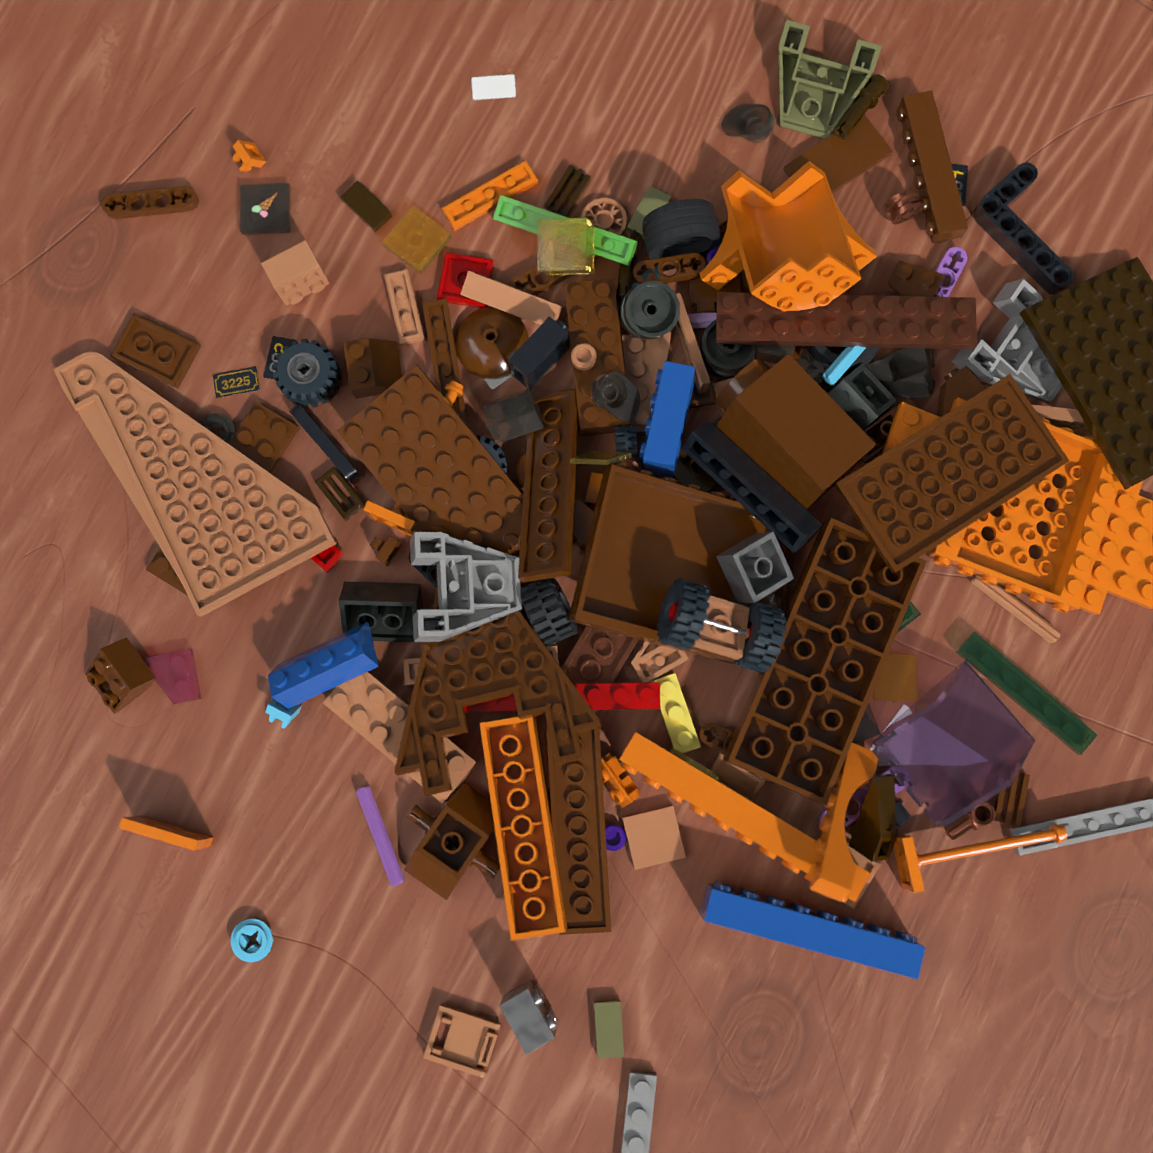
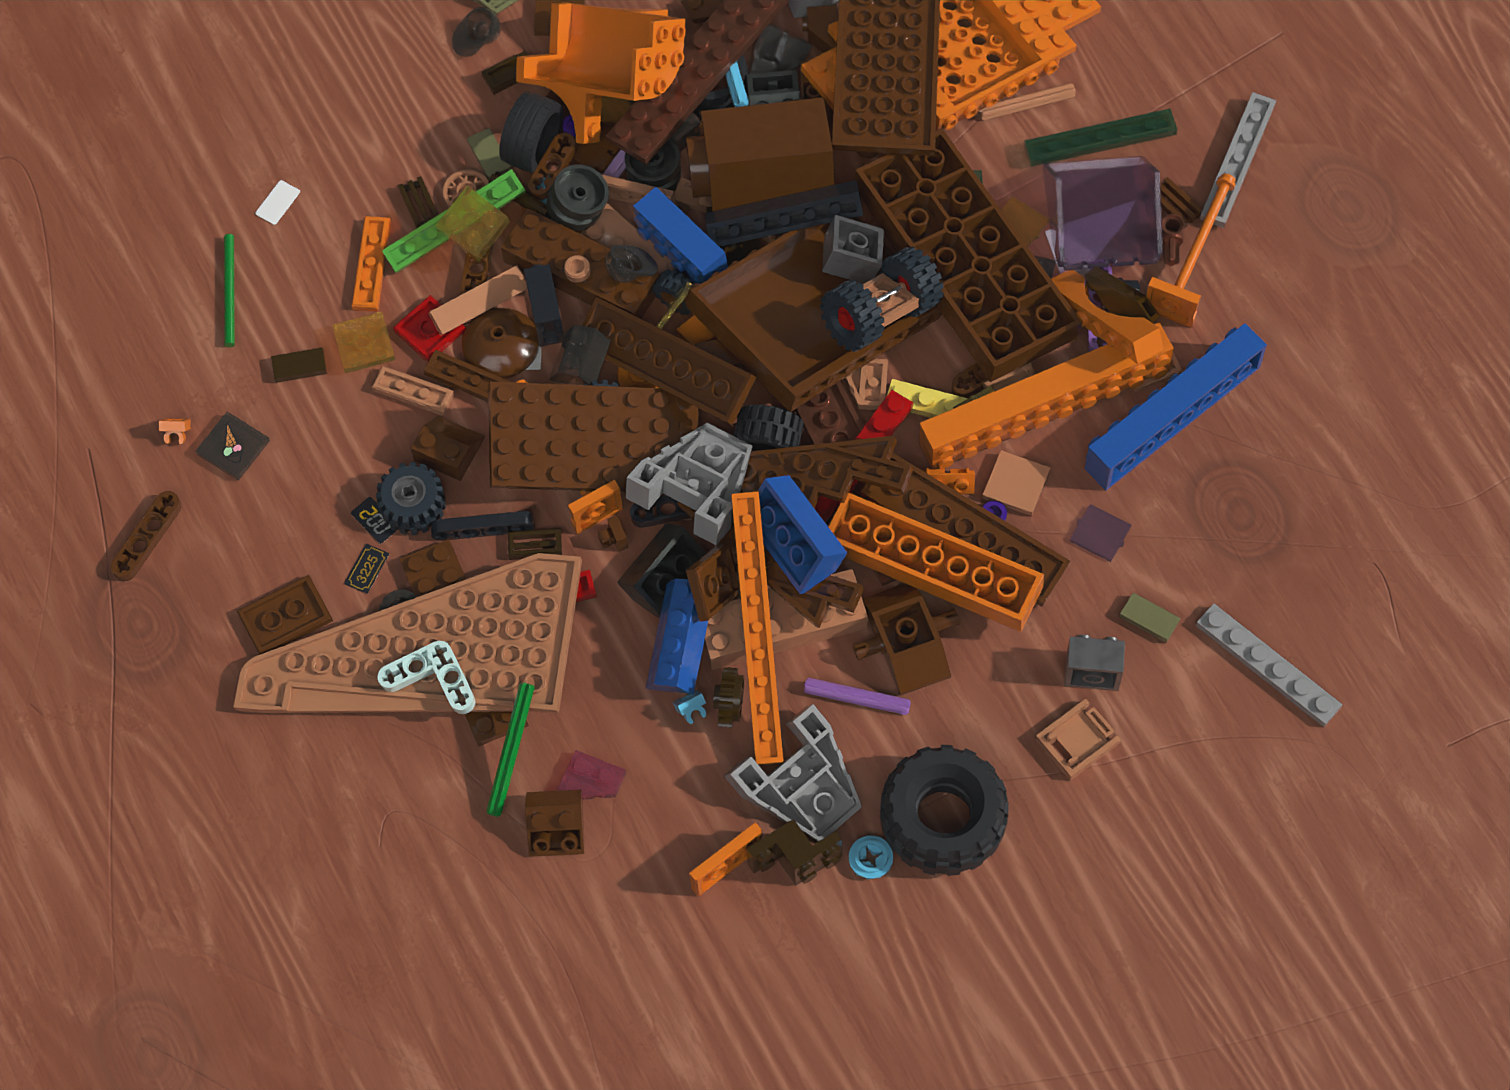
camera: 60 degrees left, 15 degrees down
nougat brick [261,240,330,306] -> none
none -> green axle [224,234,235,347]
none -> light aqua beam [378,641,476,714]
none -> dark brown tile [481,51,528,95]
none -> green axle [486,682,535,817]
none -> reddish brown tile [686,541,740,622]
none -> dark brown gear [713,667,744,728]
none -> light grey wedge [724,704,862,842]
none -> orange plate [731,492,783,765]
none -> dark brown bracket [747,819,842,886]
none -> blue slope [757,475,847,594]
none -> black tyre [880,745,1009,876]
none -> piece [1070,504,1132,562]

